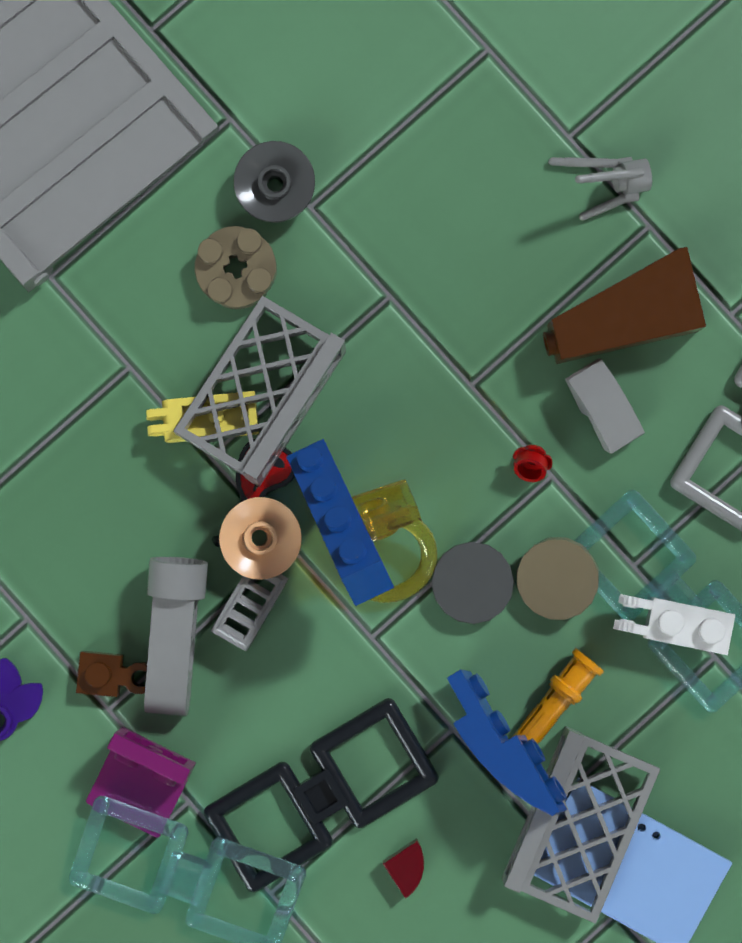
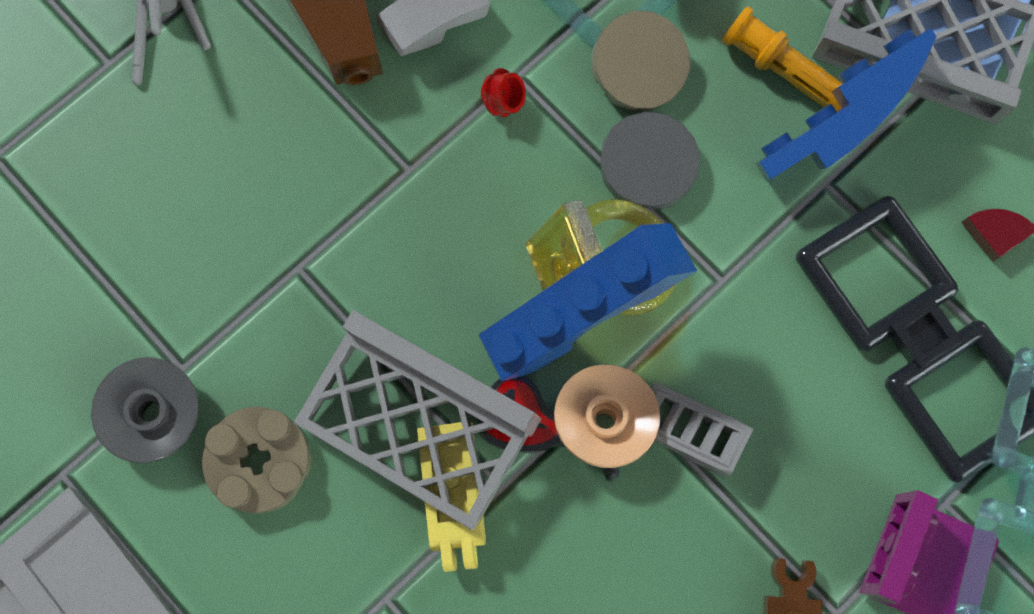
camera: 90 degrees left, 10 degrees down
light grey beam [144,557,208,716] -> none

